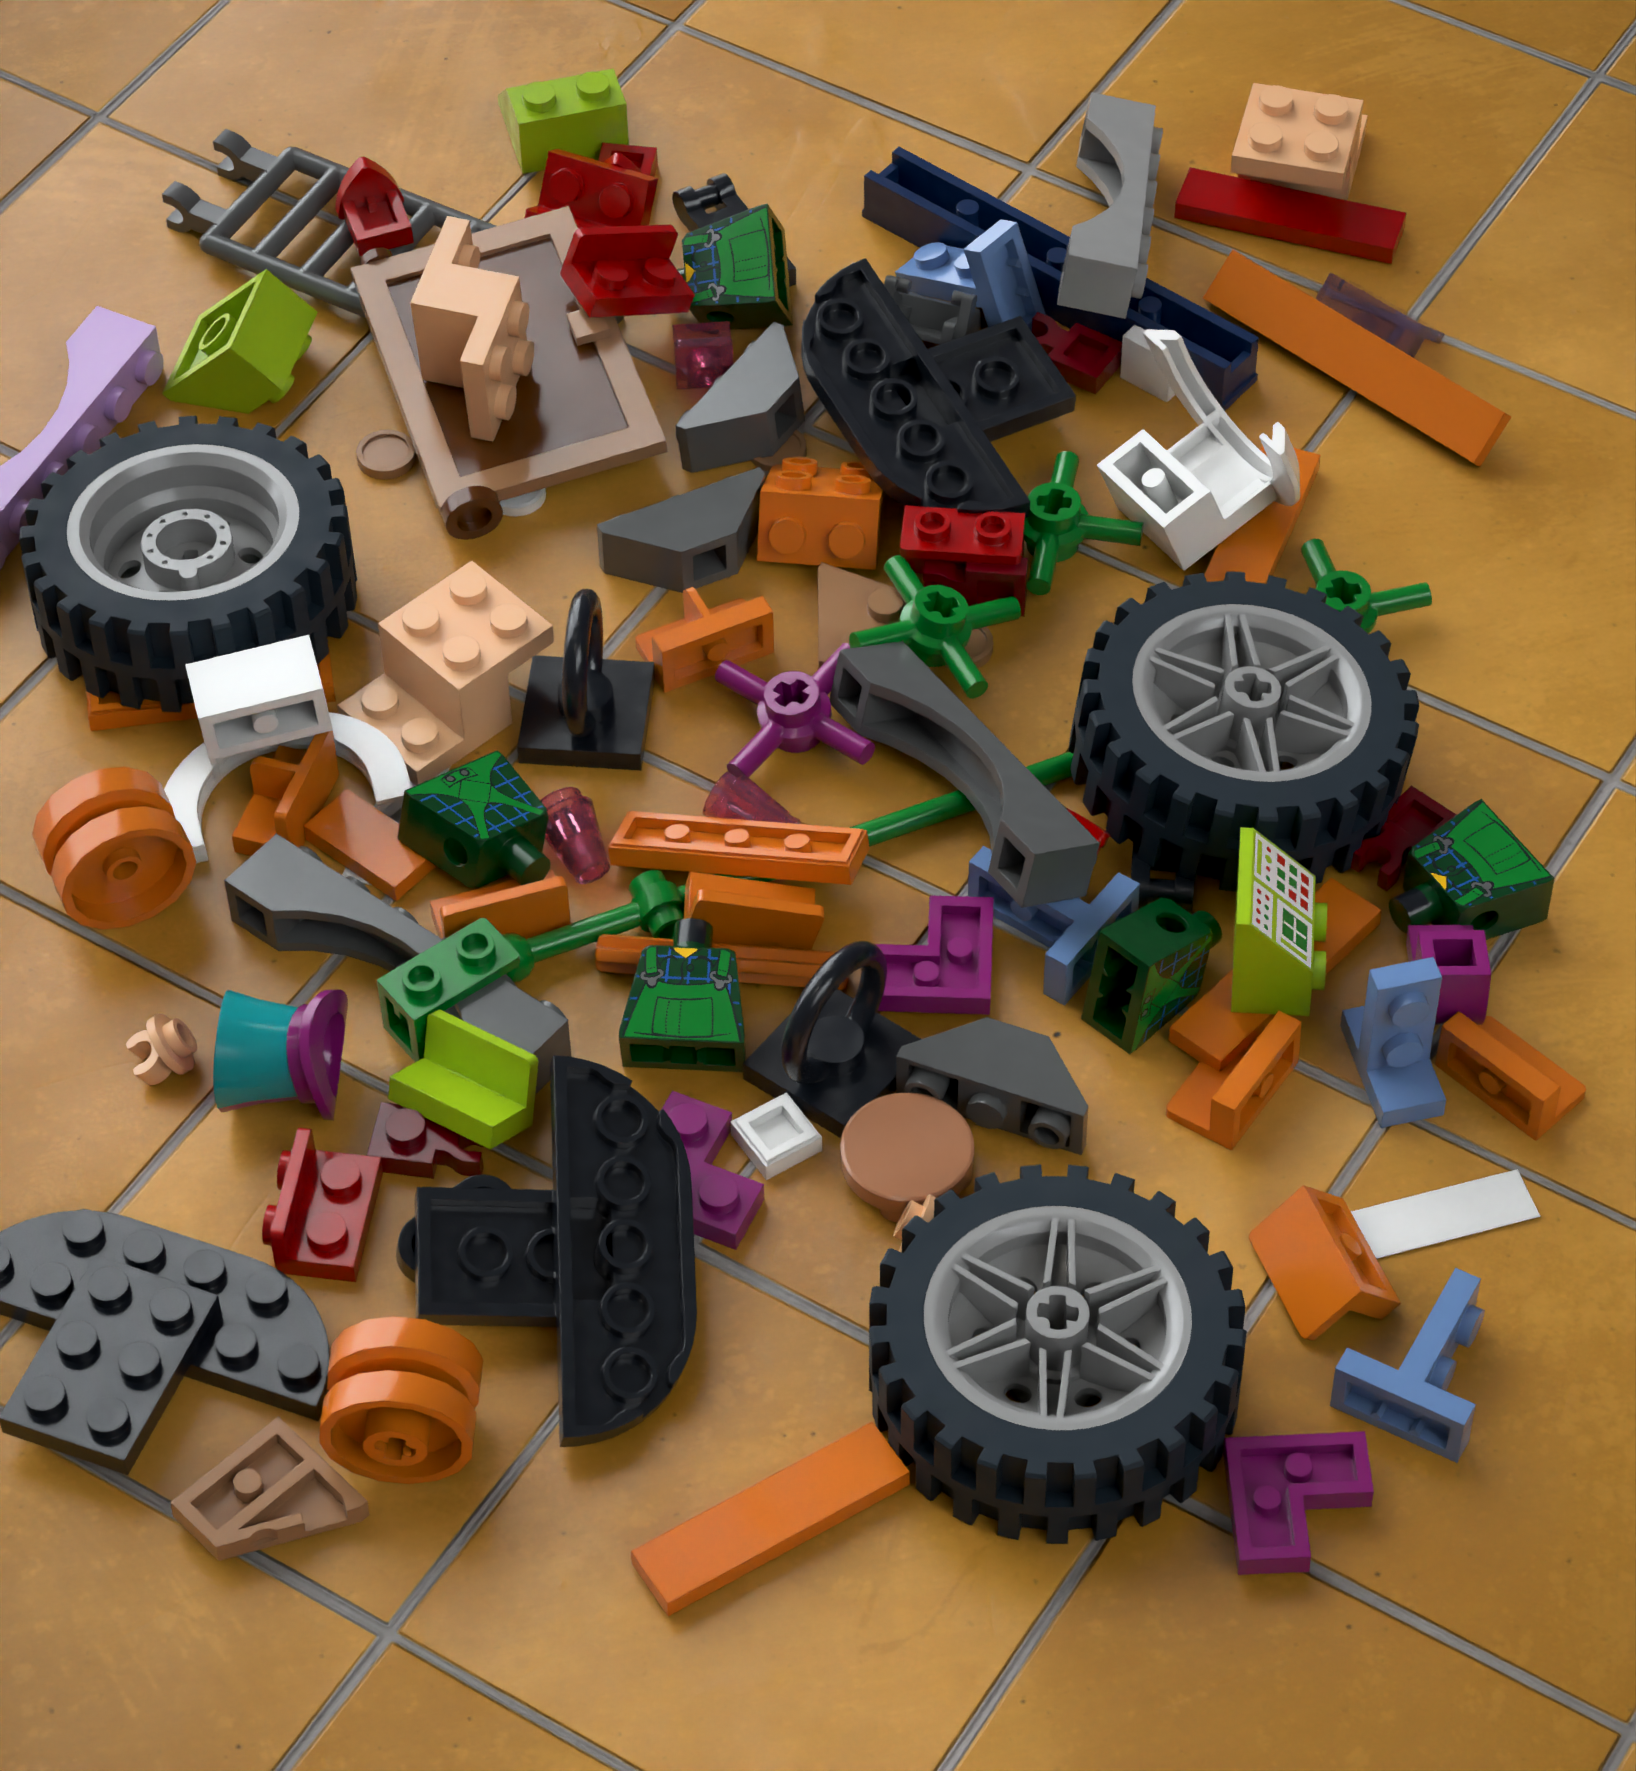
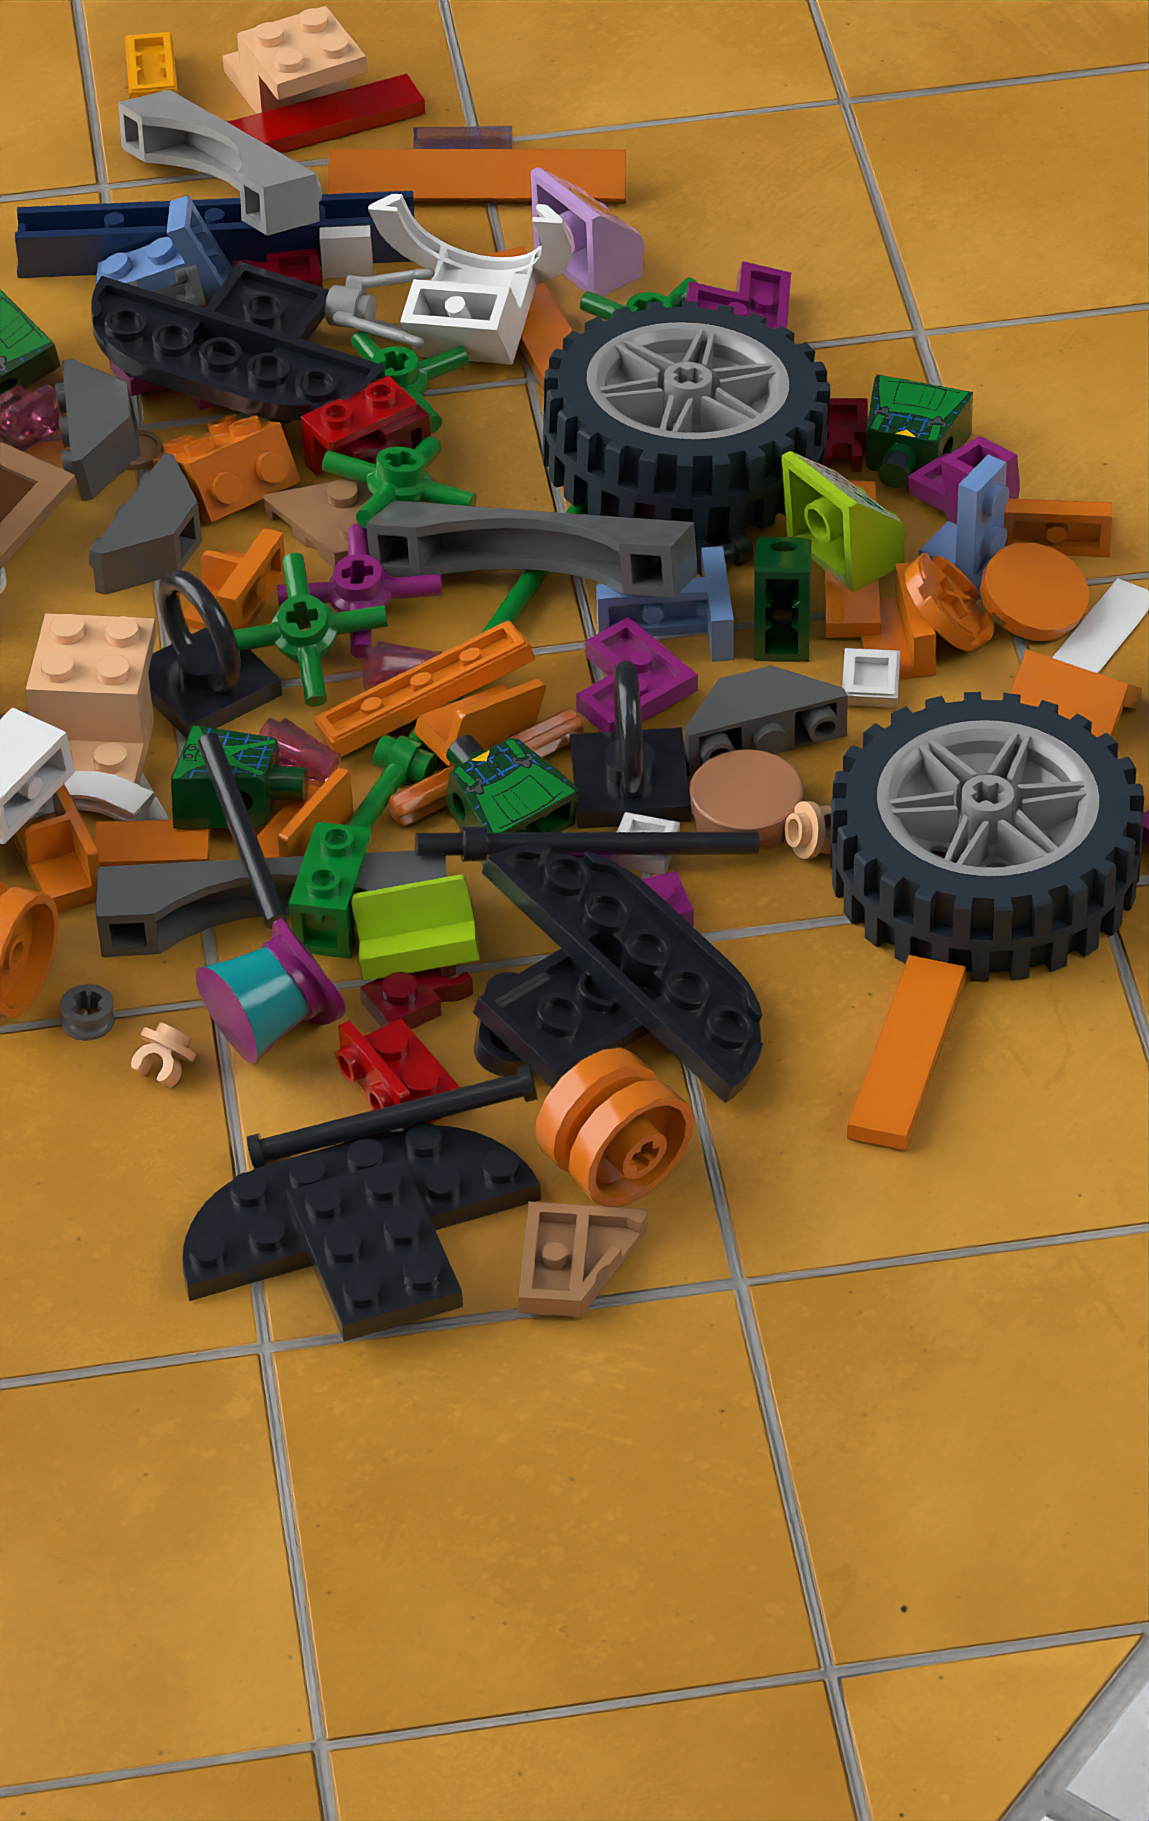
camera: 40 degrees left, 5 degrees down
none -> dark grey bush [60,984,115,1041]
none -> light orange plate [125,32,178,99]
none -> black bar [197,733,288,929]
none -> green bar [233,553,388,707]
none -> black bar [247,1064,538,1169]
none -> light grey plant [325,268,435,347]
none -> black bar [415,827,760,862]
none -> lavender slope [531,167,644,296]
none -> magenta plate [684,261,791,329]
none -> white tile [842,648,900,708]
none -> orange tile [904,553,994,652]
none -> orange tile [980,542,1090,641]

